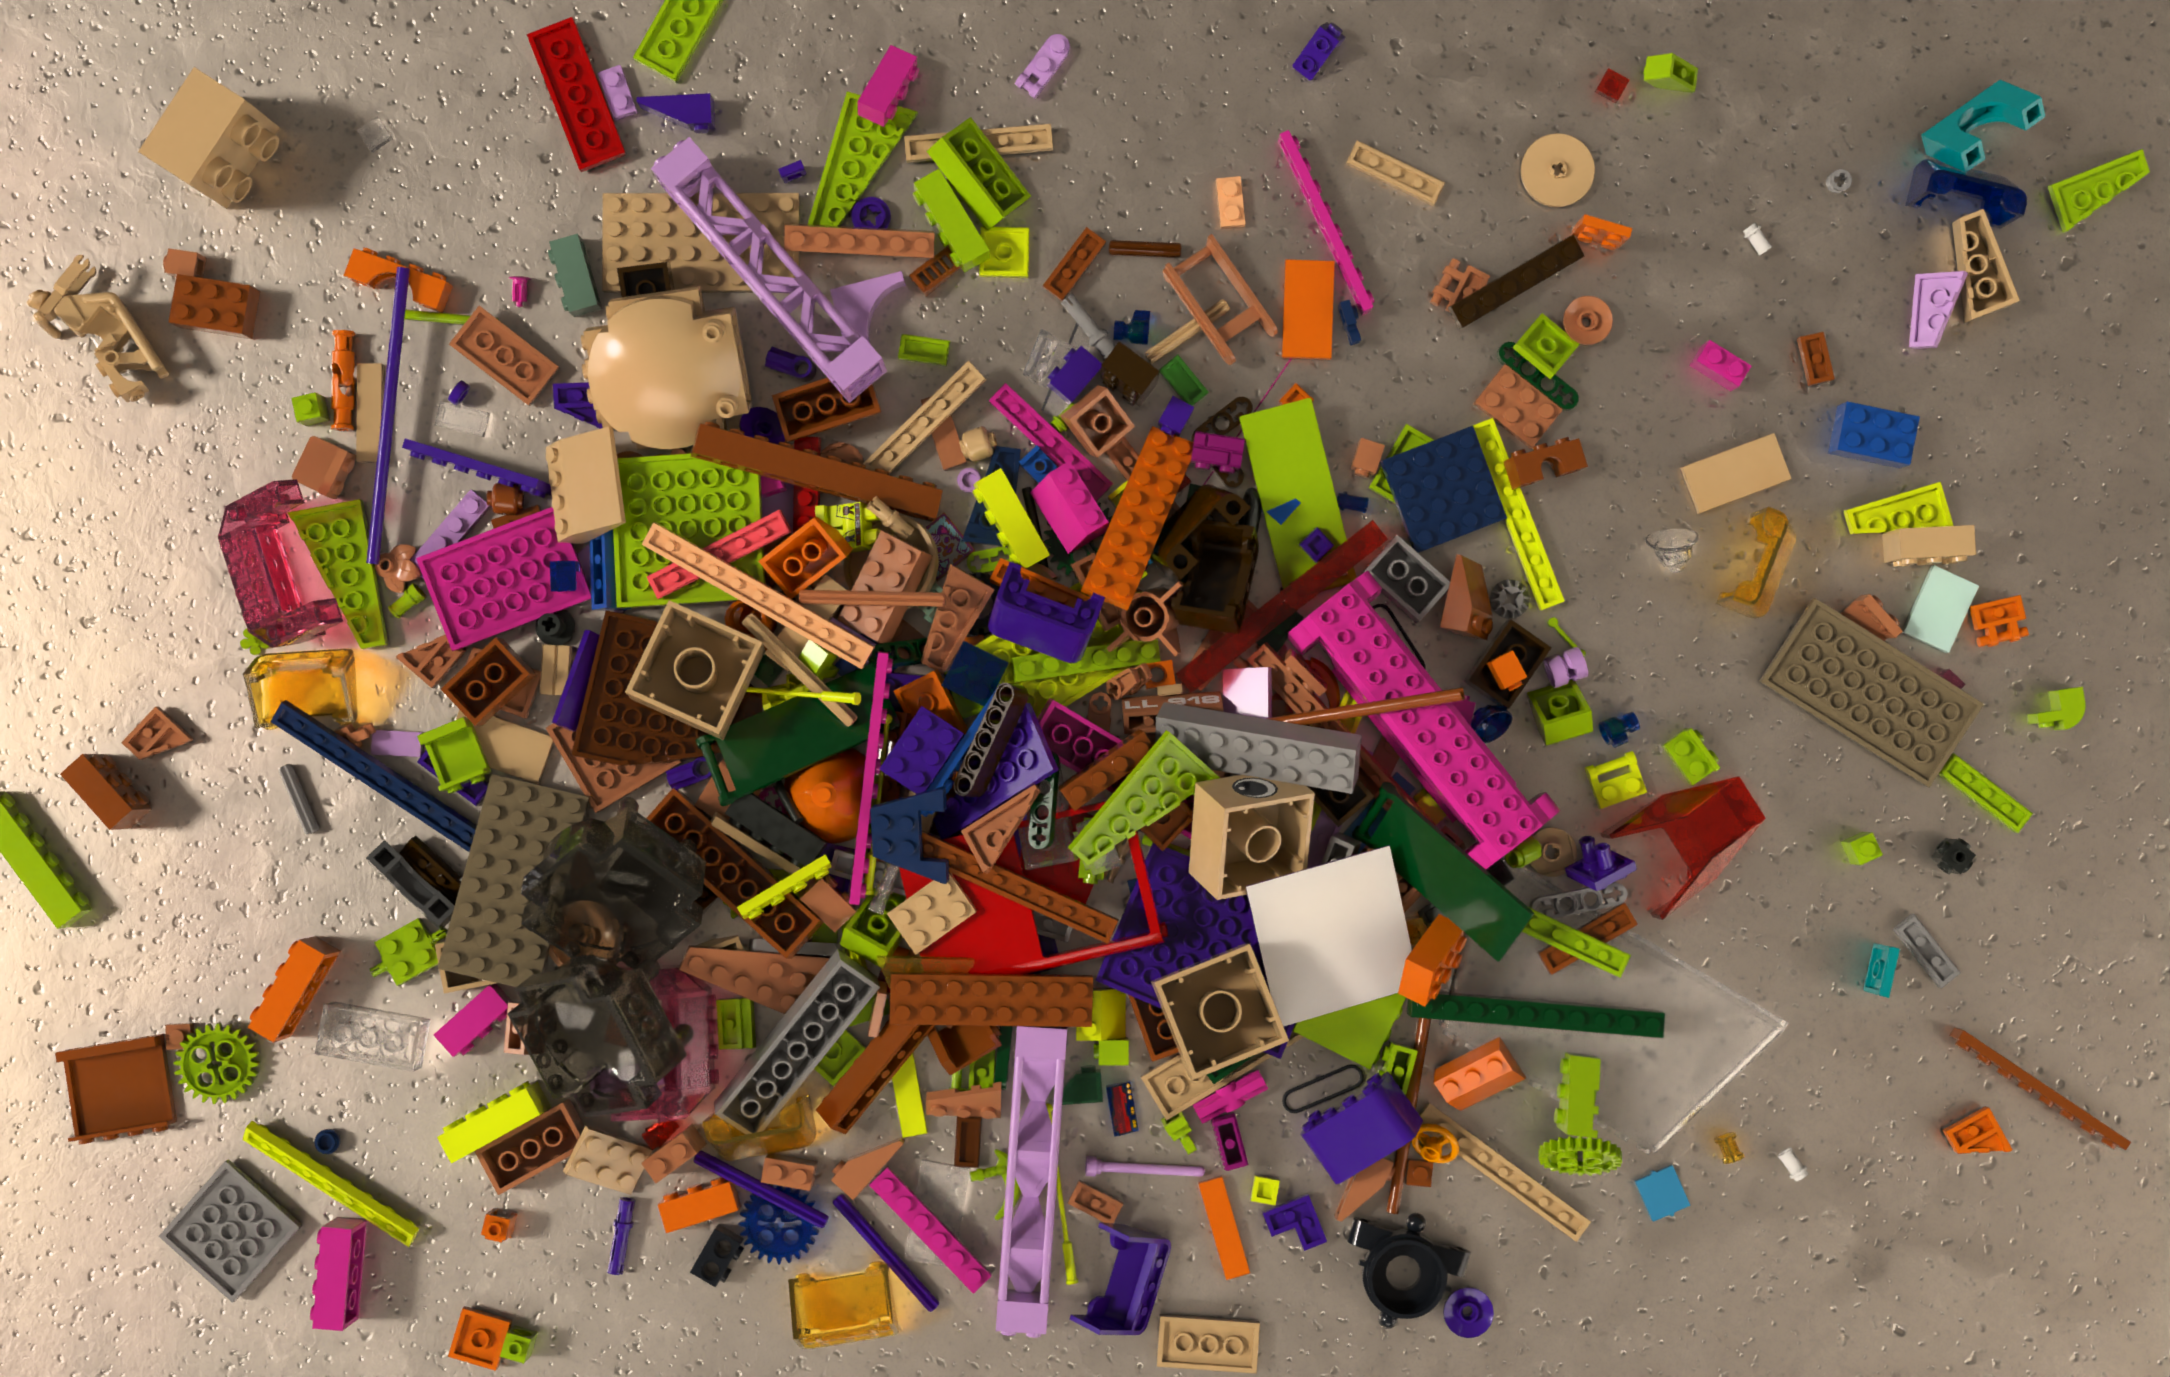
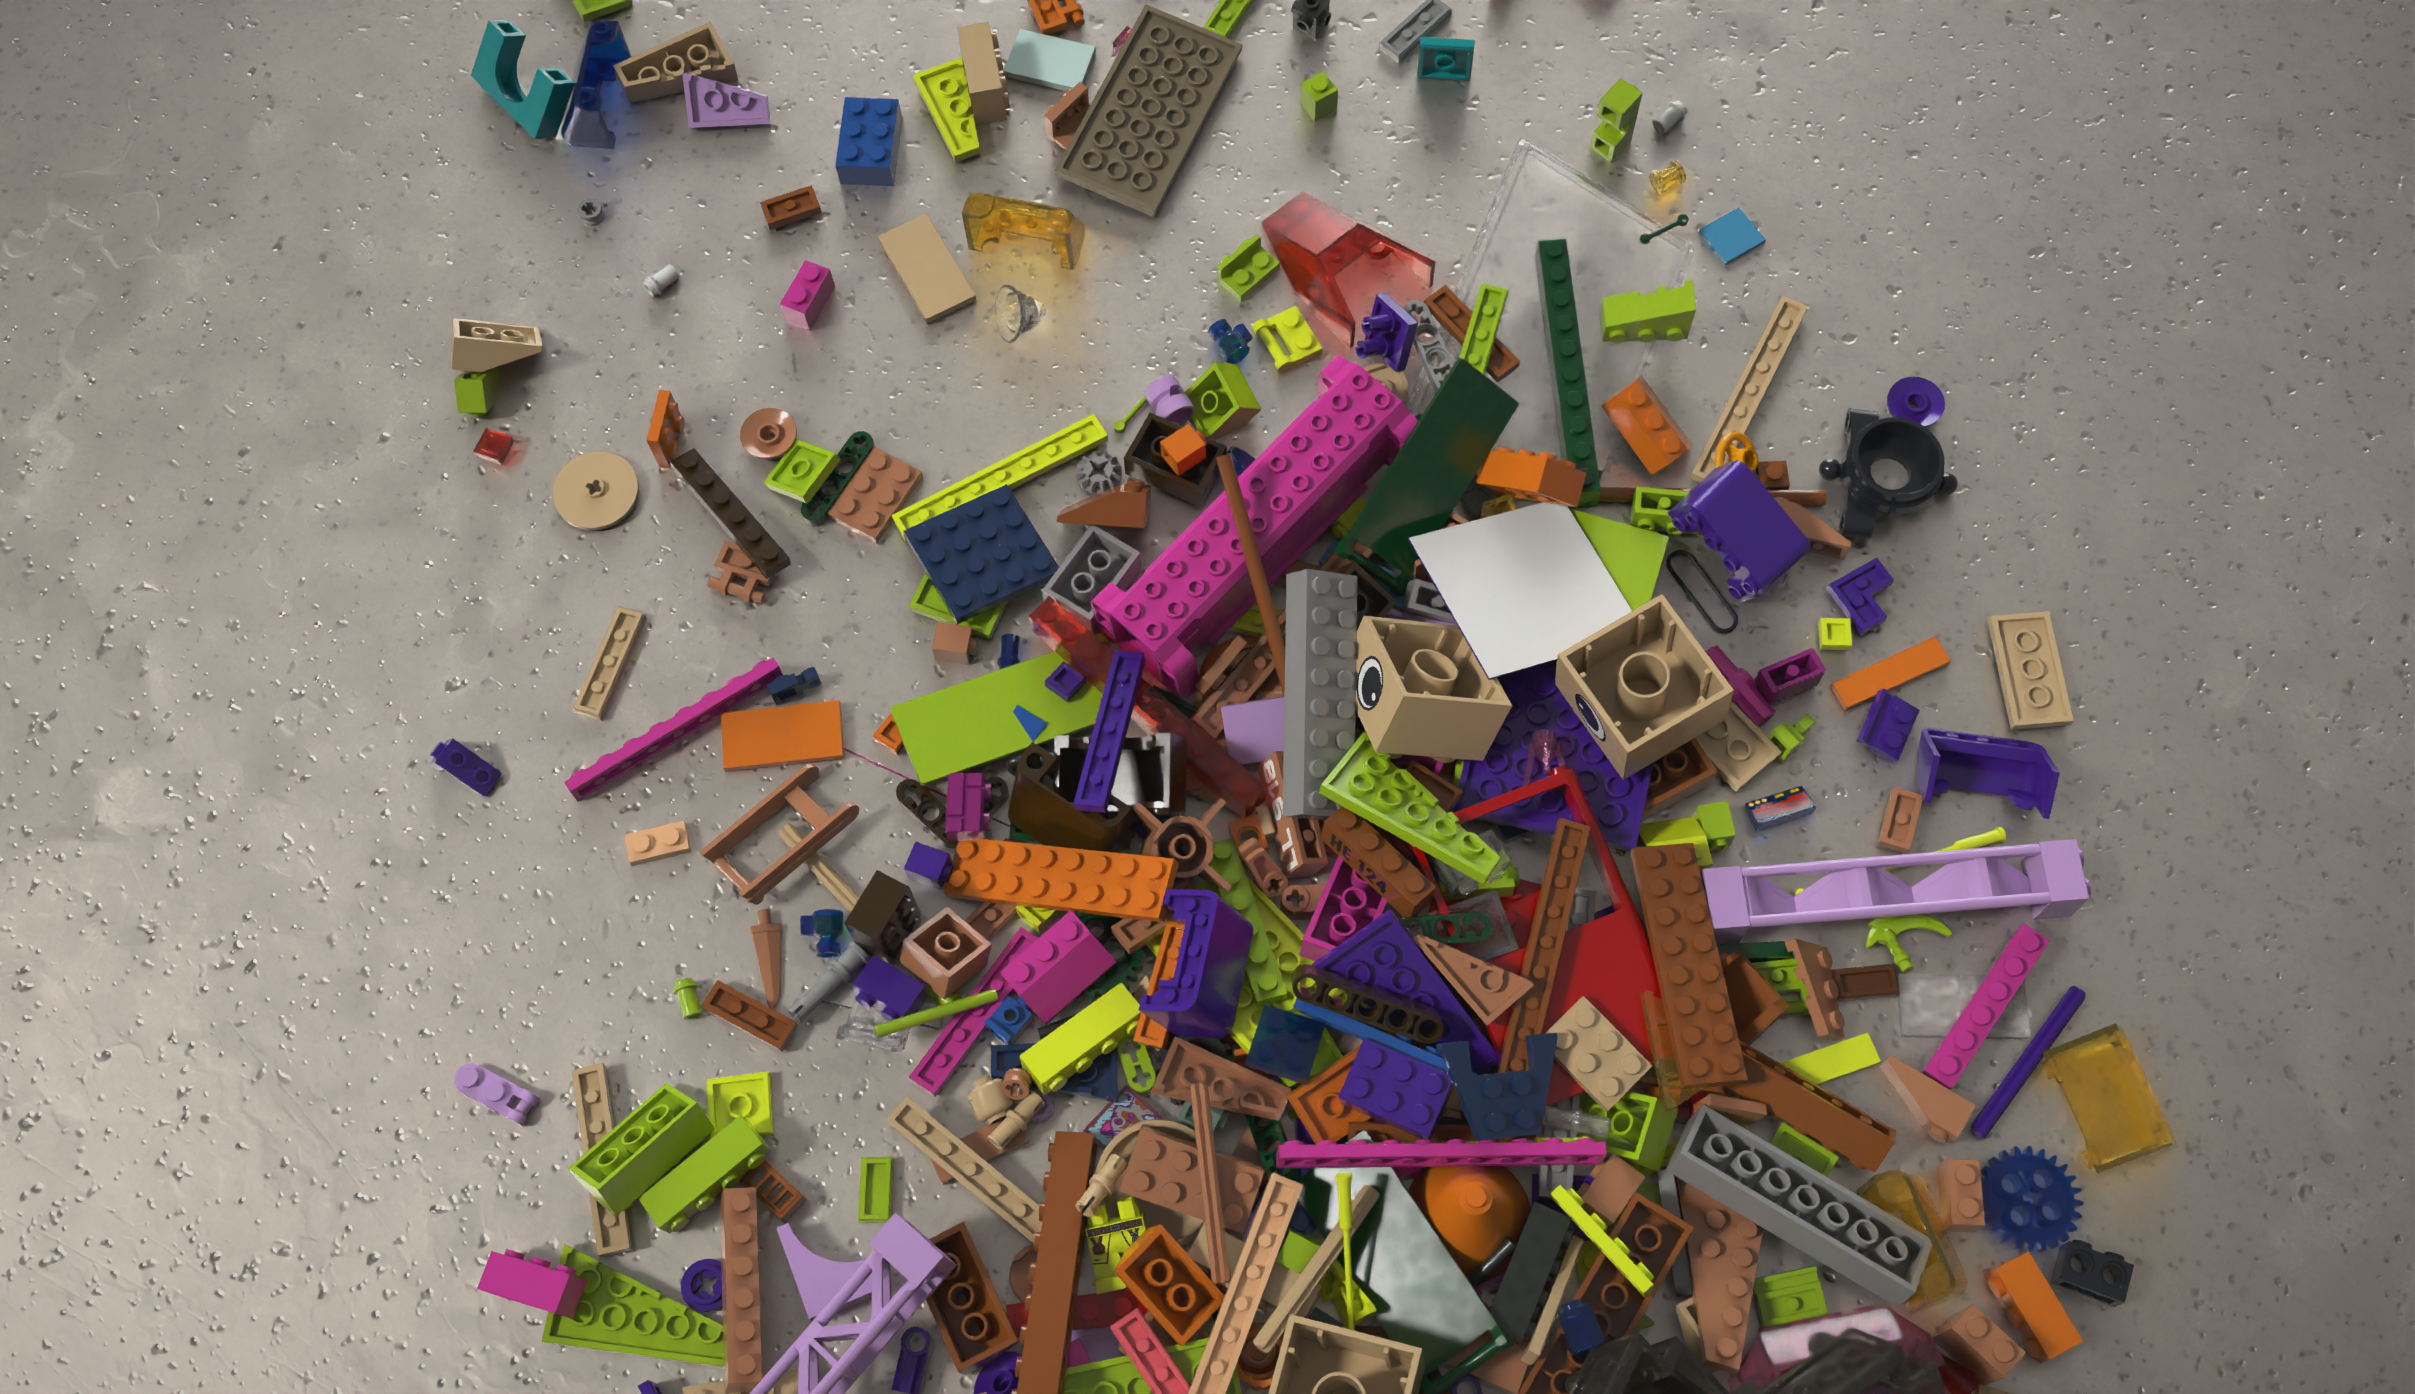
camera: 95 degrees left, 20 degrees down
dark purple axle [693,1150,829,1228] -> none
clear green slope [1053,1065,1103,1105] -> none
lavender piece [1085,1156,1205,1177] -> none
reddish brown axle [1109,240,1181,258] -> none
bright green tile [1159,355,1209,406] -> none
dark orange arch [1504,437,1588,490] -> none
lime gear [1539,1136,1622,1176] -> none
none -> tan slope [450,318,542,374]
none -> lime pin [673,978,703,1020]
none -> nougat bar [750,909,782,1009]
none -> lime bar [874,988,998,1038]
none -> tan pin [987,1090,1045,1151]
none -> nougat bush [1001,1068,1032,1100]
none -> dark purple plate [1074,651,1146,813]
none -> clear pink plant [1523,729,1566,786]
none -> clear blue brick [1556,1299,1605,1357]
none -> lime arch [1590,78,1643,162]
none -> dark green hinge [1640,214,1689,244]
none -> dark purple plate [1856,688,1920,763]

